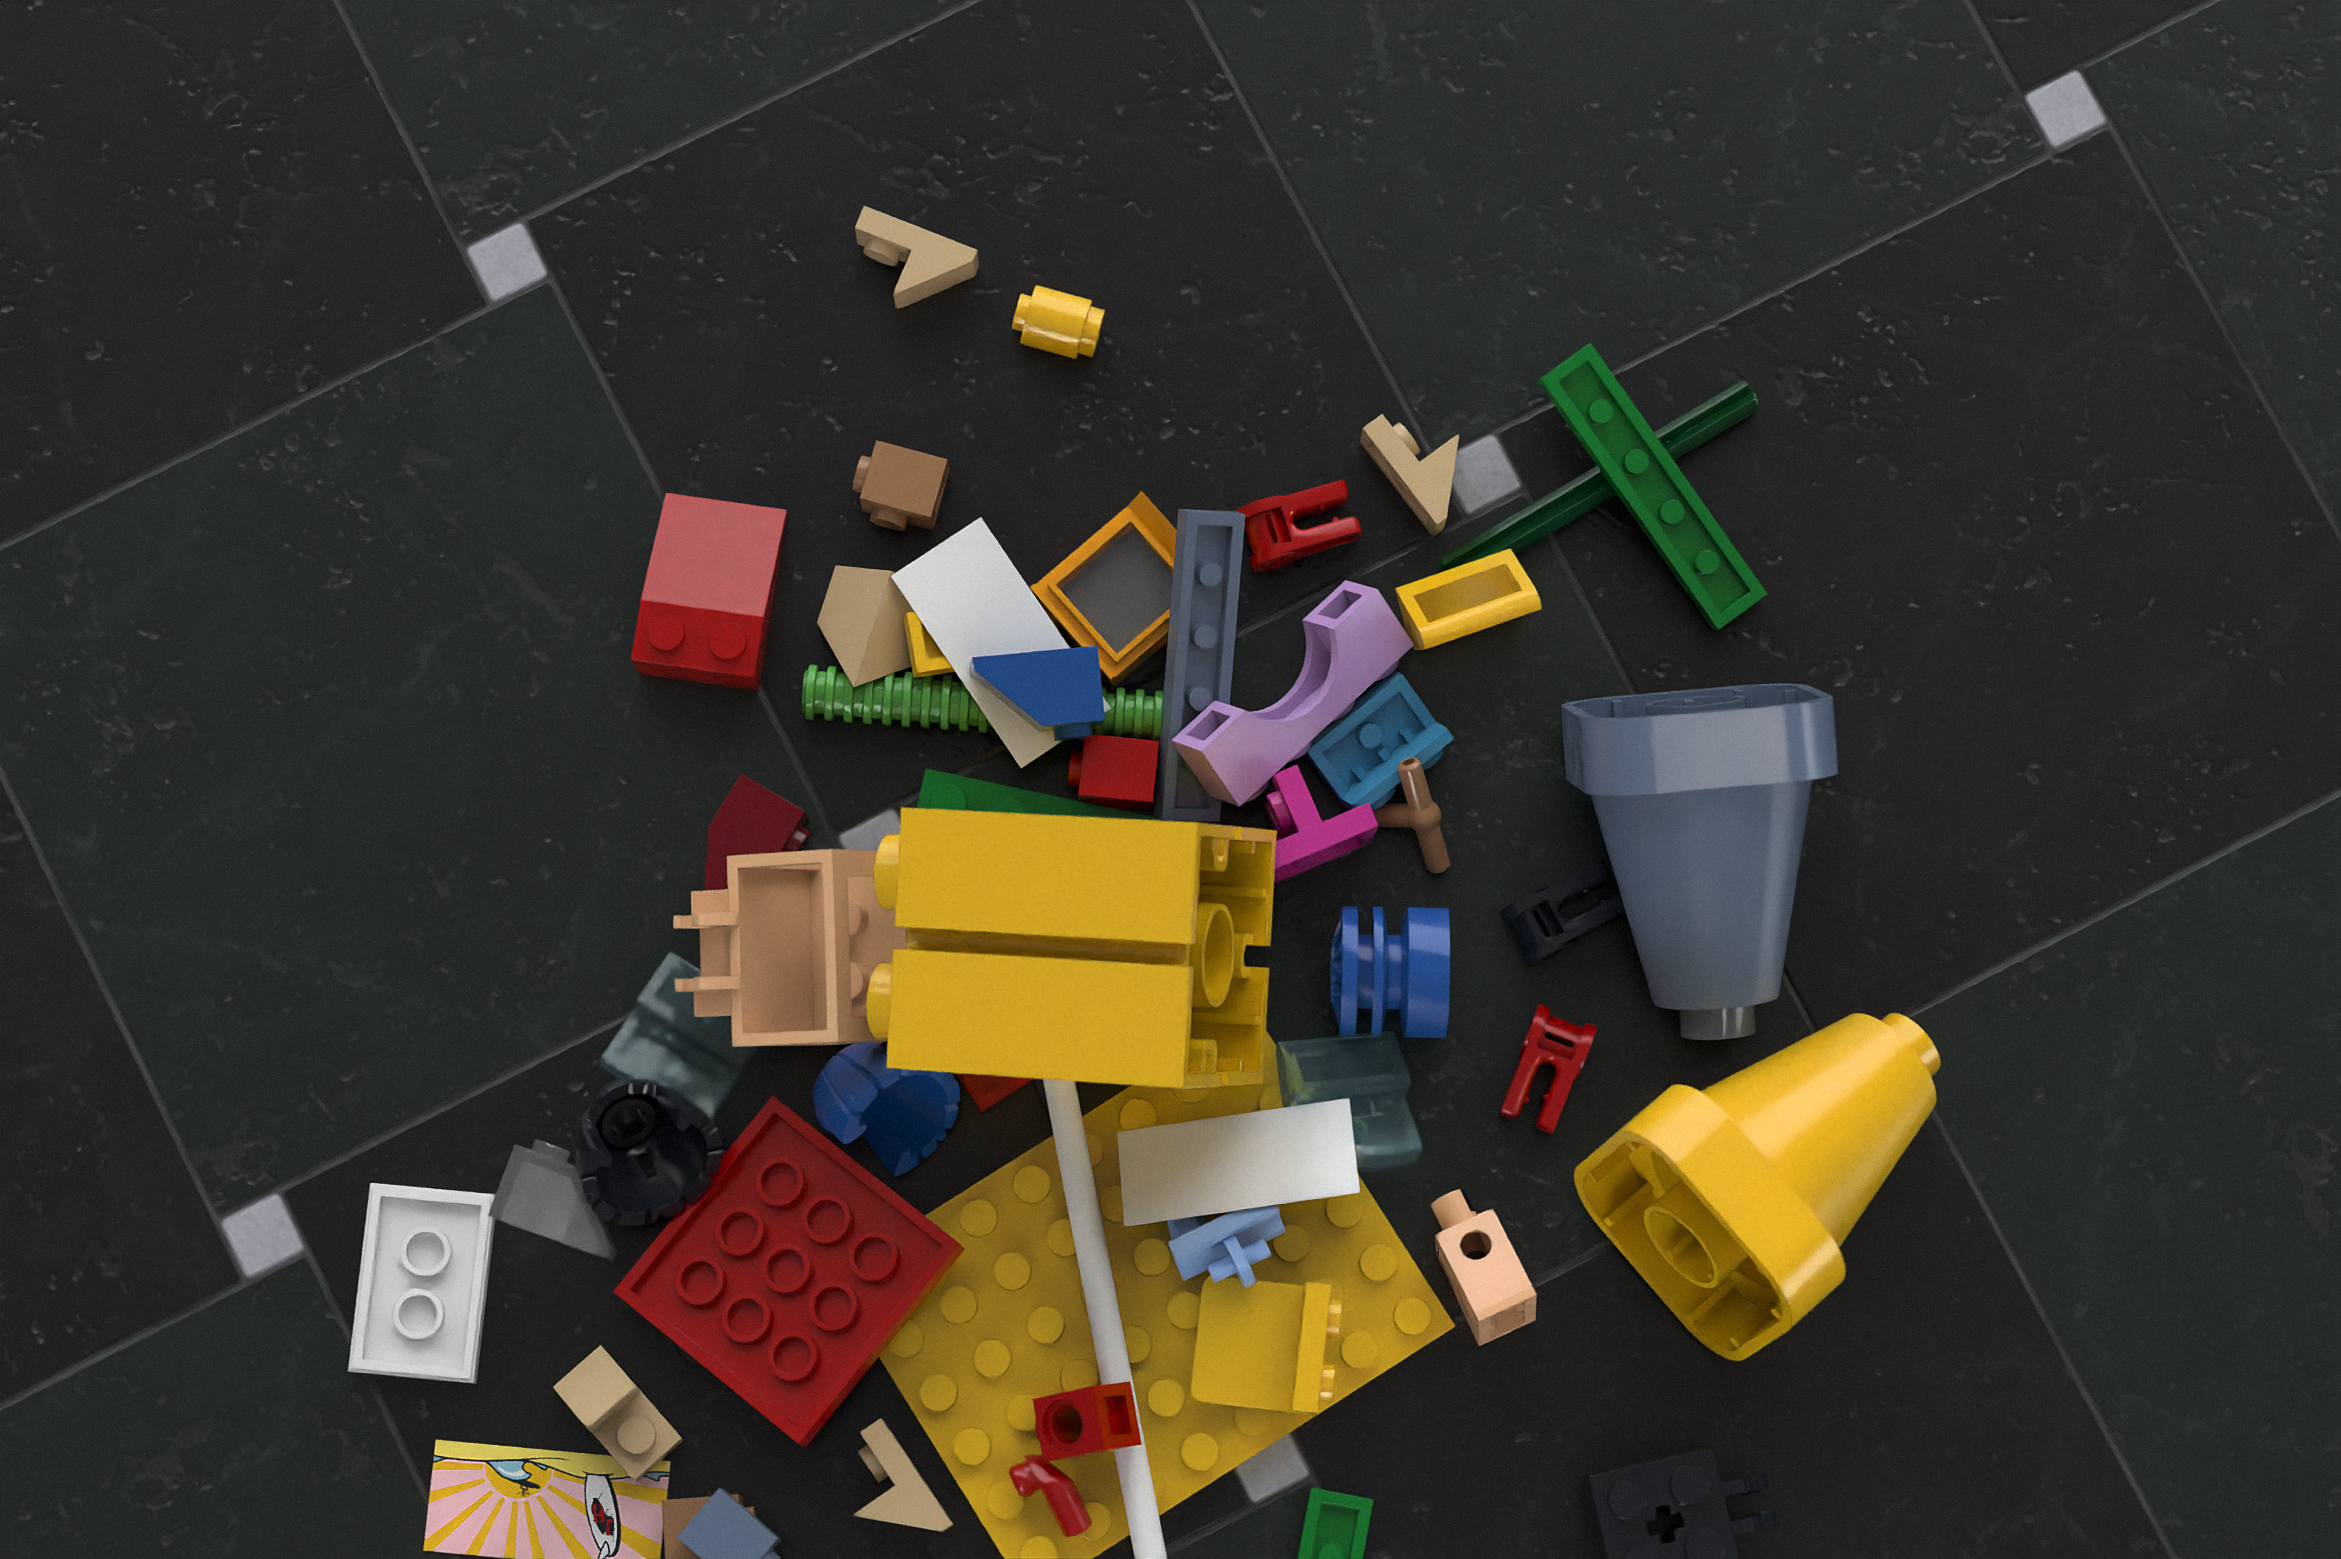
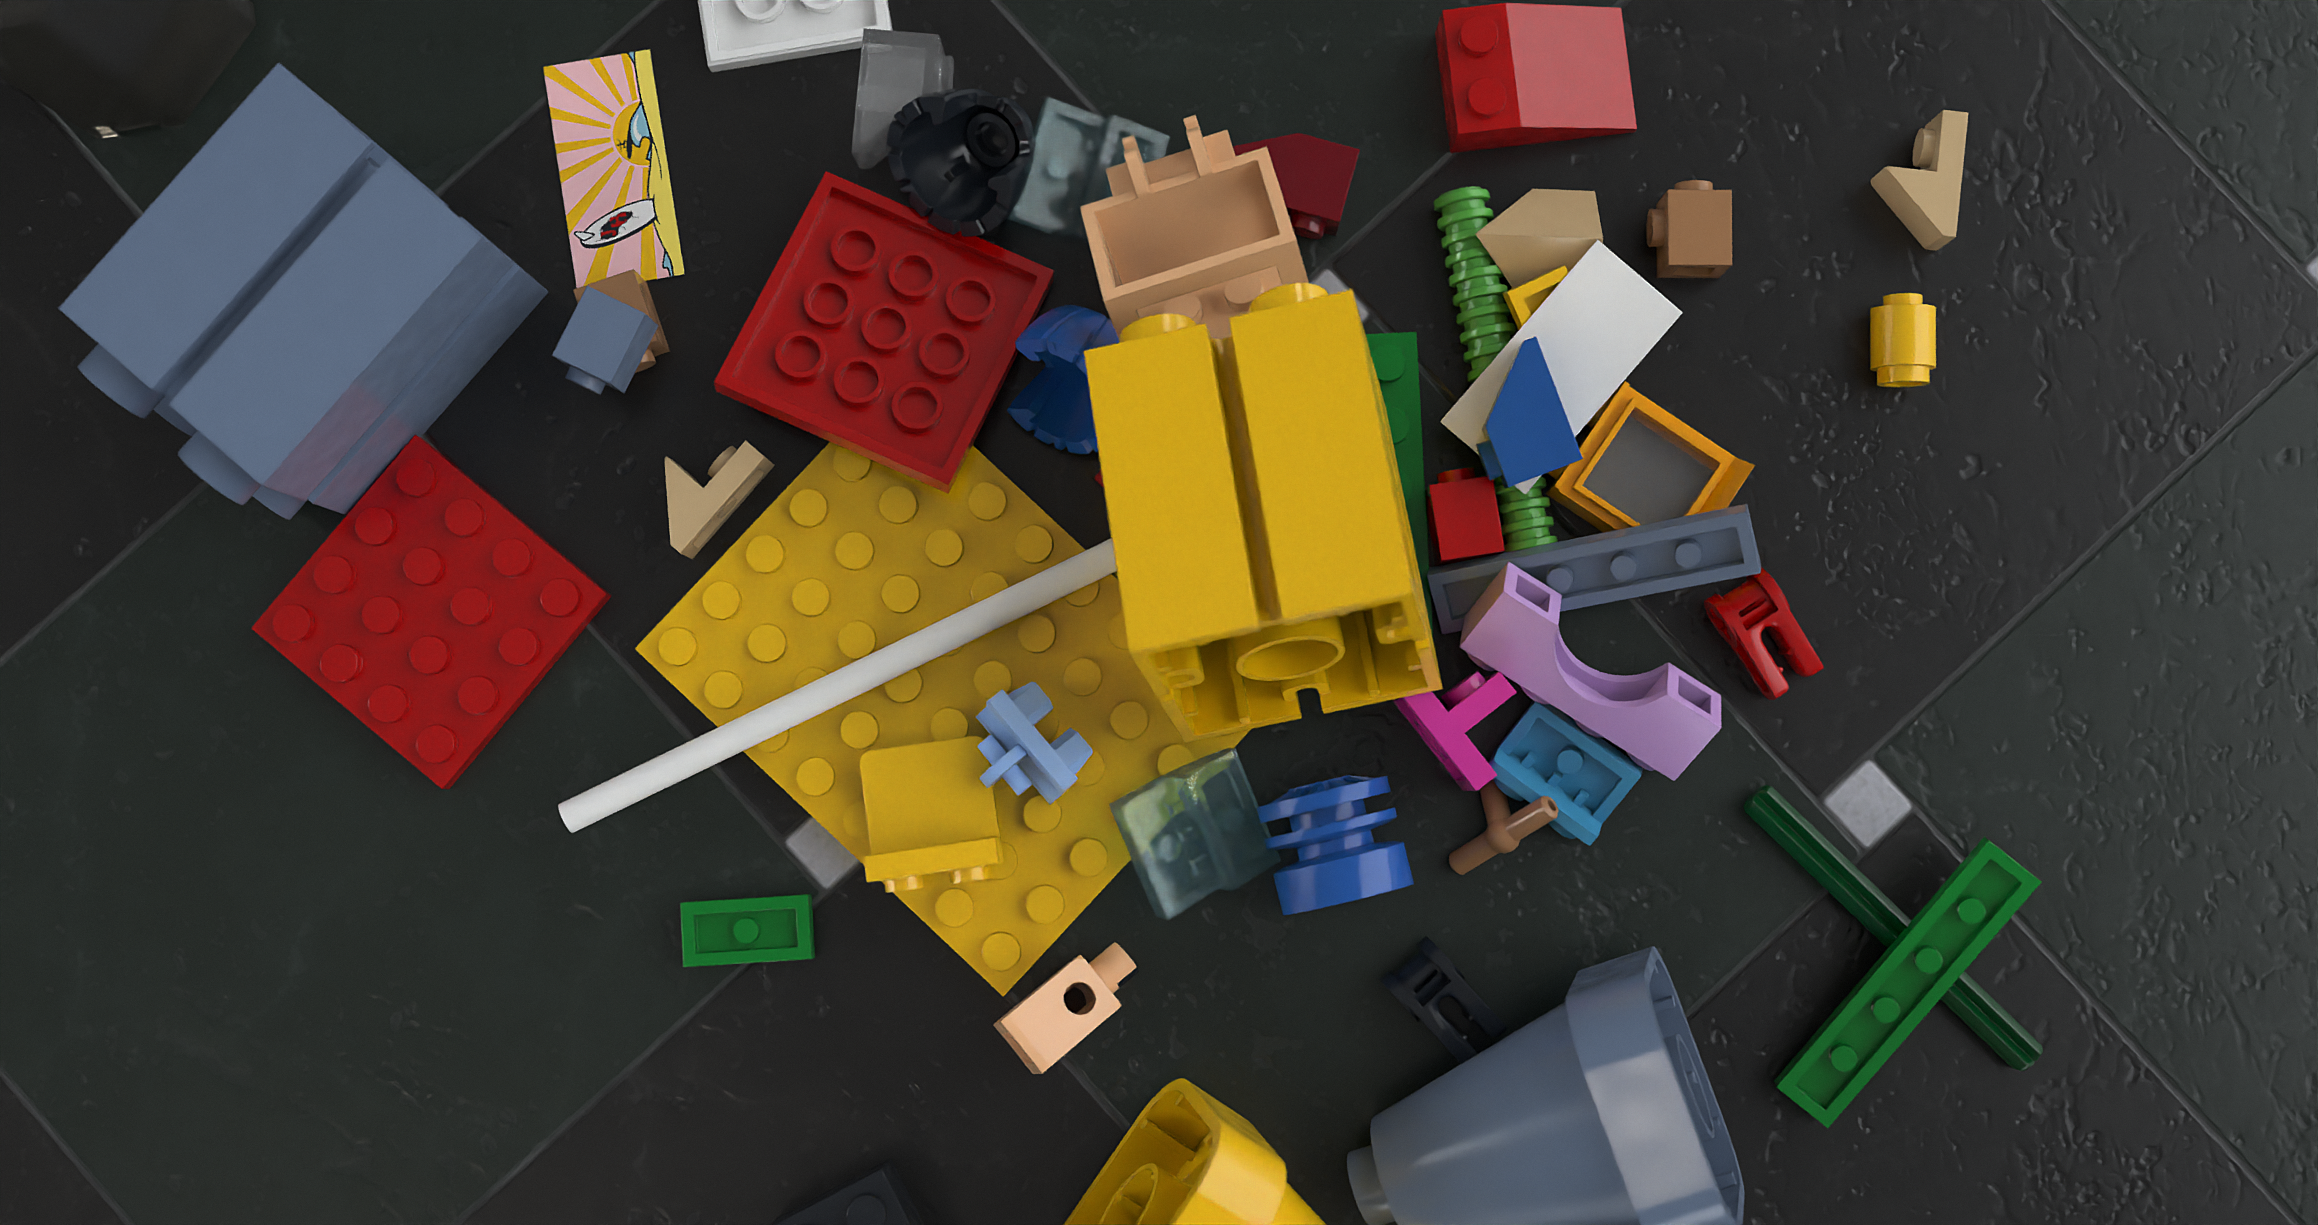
camera: 85 degrees right, 5 degrees up
tan slope [553,1345,683,1482] -> none
red arm [1008,1454,1092,1537] -> none
red brick [1032,1381,1142,1462] -> none
white sticker [1117,1098,1360,1227] -> none
tan slope [1360,414,1459,537] -> none
yellow tile [1395,549,1542,650] -> none
red piece [1499,1003,1597,1135] -> none

